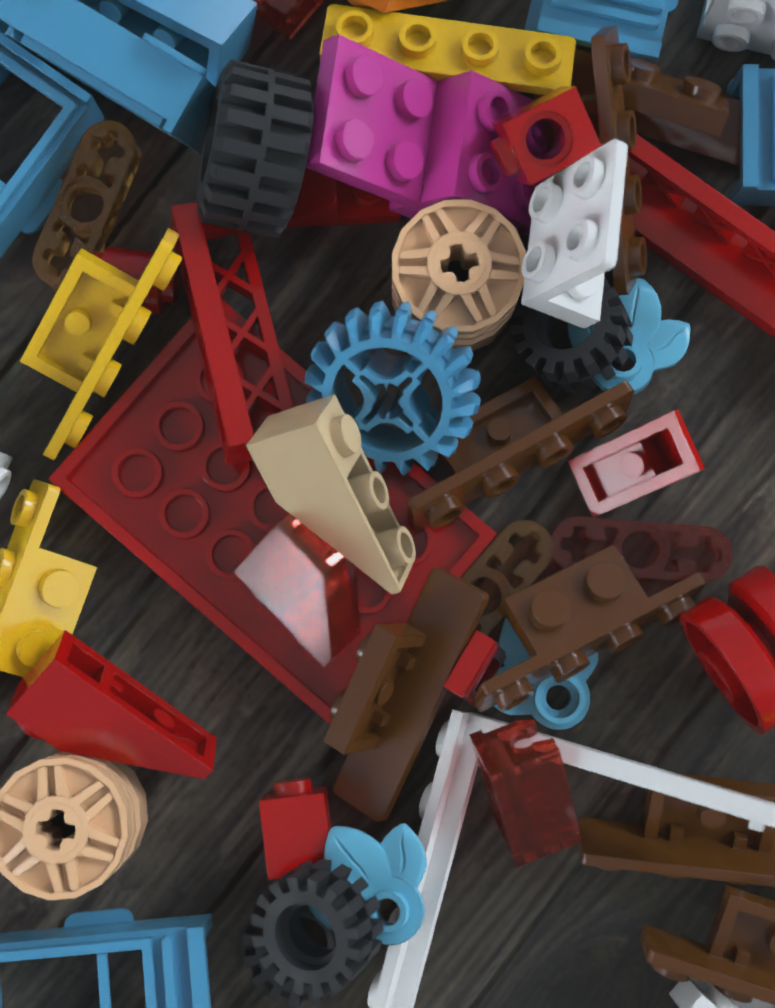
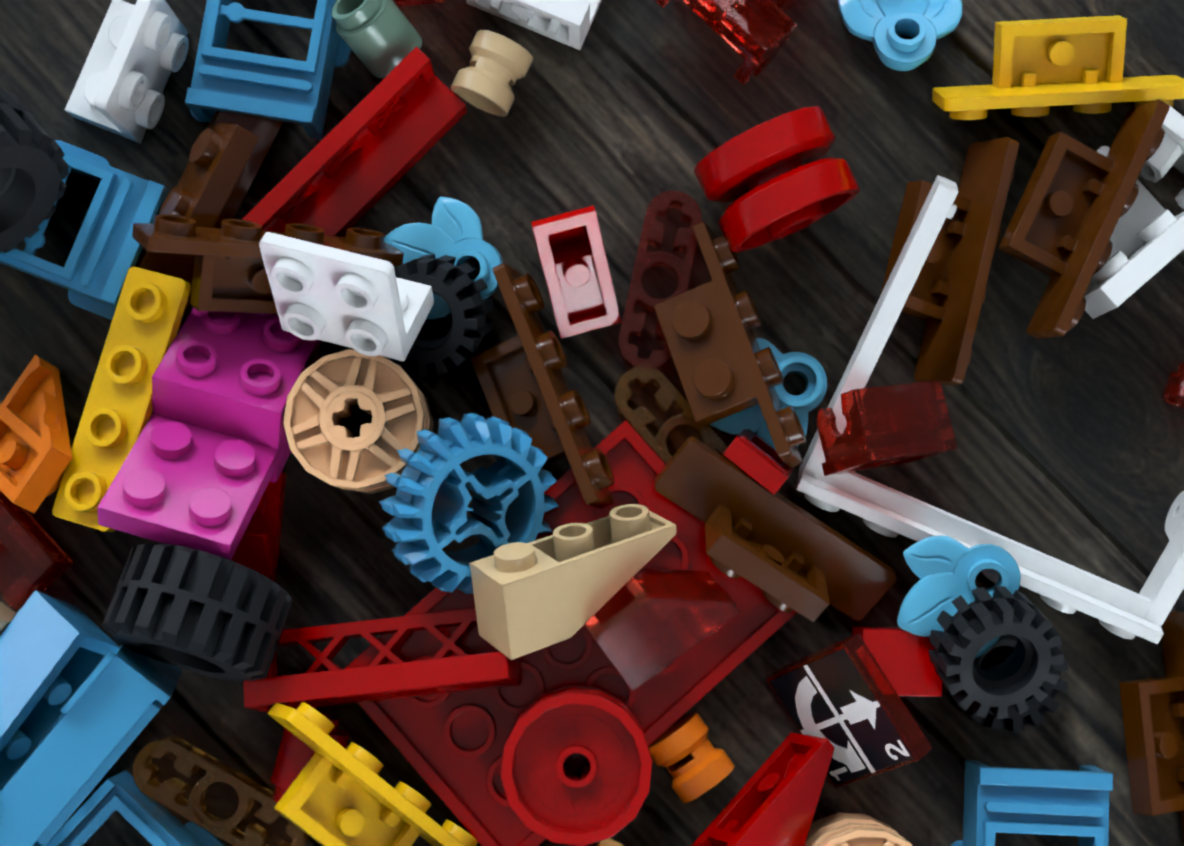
camera: 90 degrees left, 0 degrees up
red brick [490,86,601,186] -> none
none -> red wheel [501,685,652,846]
none -> orange wheel [648,712,735,804]
none -> tile [766,633,932,788]

